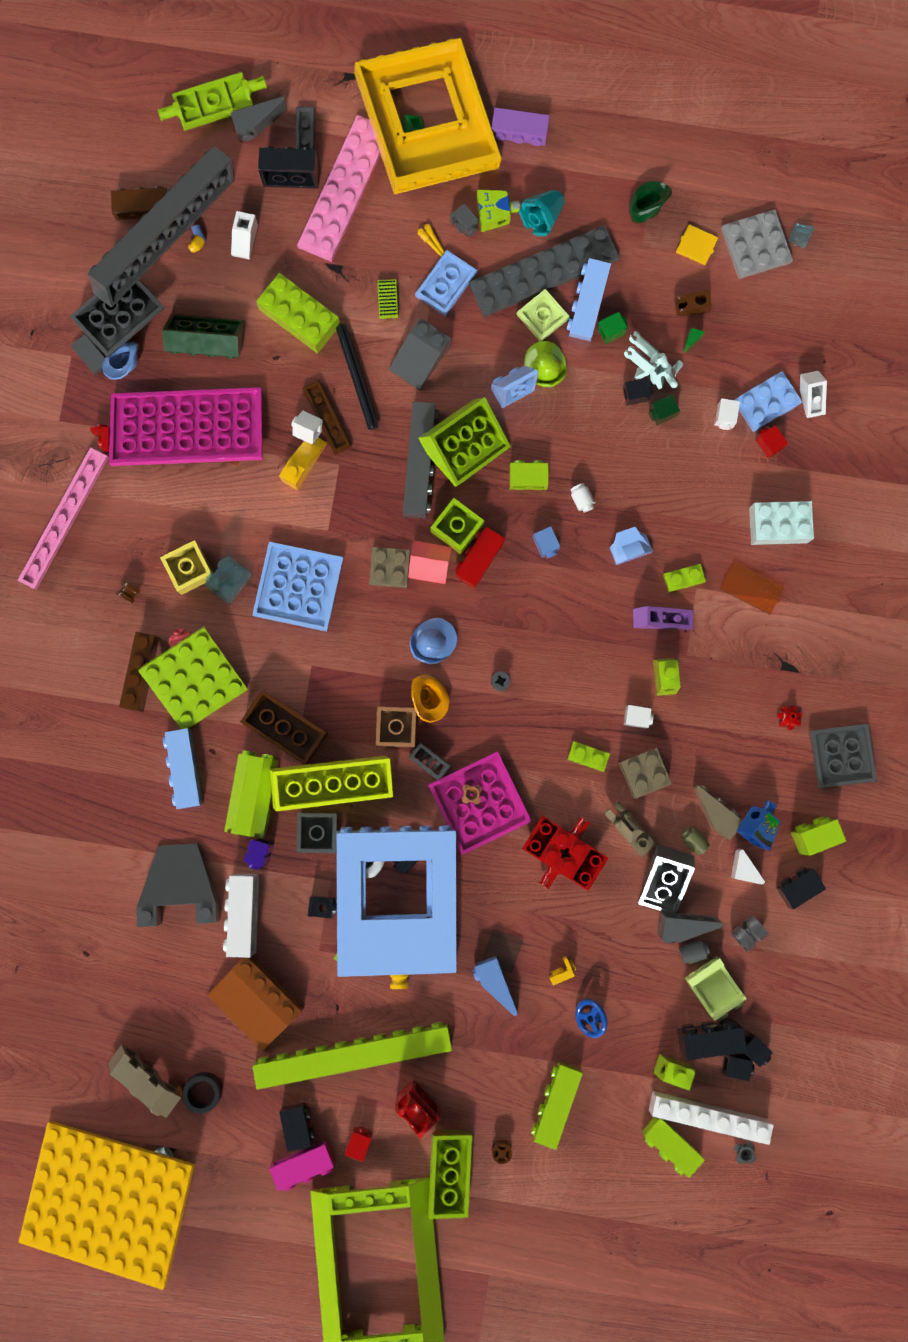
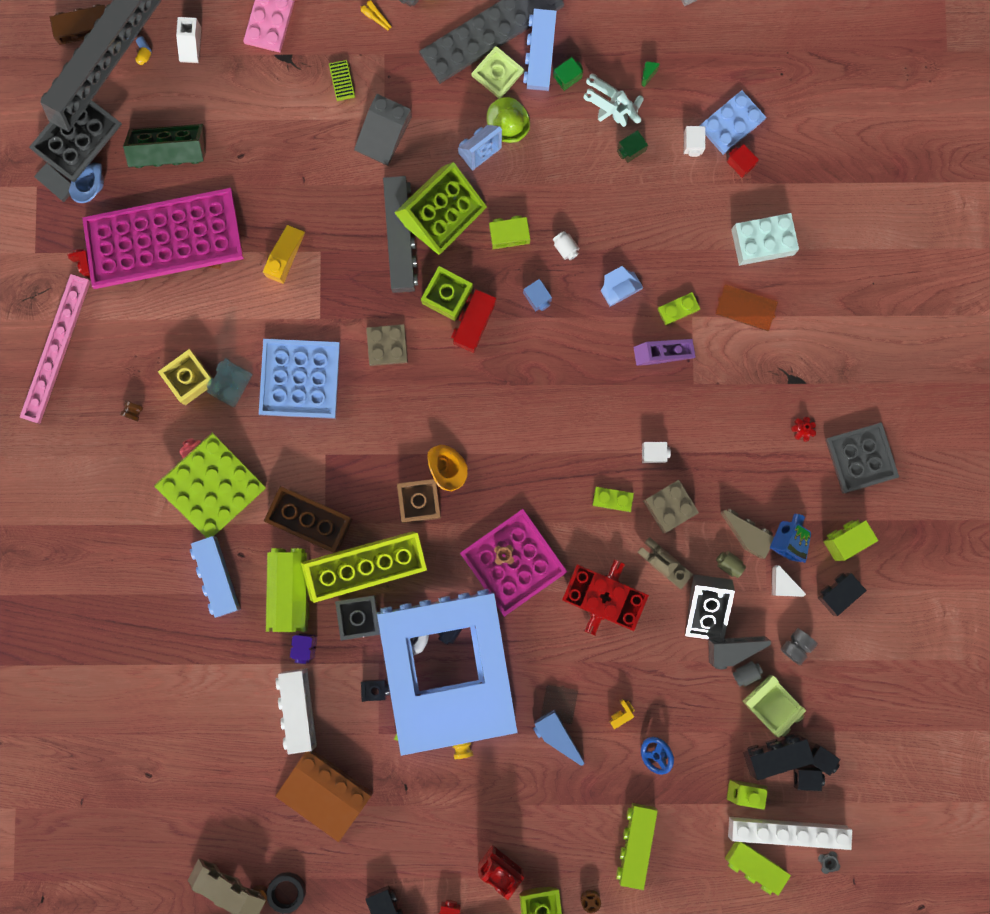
camera: 10 degrees left, 0 degrees up
reddish brown brick [119,632,160,712] -> none
dark grey wedge [136,843,220,927] -> none
lime brick [252,1022,452,1090] -> none
lime brick [256,273,340,354] -> none
white brick [292,411,323,445] -> none
reddish brown tile [302,380,352,455] -> none
black axle [336,324,379,430] -> none
coral slope [408,541,452,584] -> none
dark grey slope [409,742,450,781] -> none
medium blue hat [410,618,457,664] -> none
light blue tile [415,250,477,317] -> none
dark grey wheel [491,672,510,692] -> none
black brick [622,378,653,406] -> none
lime torso [653,658,680,696] -> none
reddish brown leg [674,290,712,316] -> none
white slope [800,371,827,418] -> none

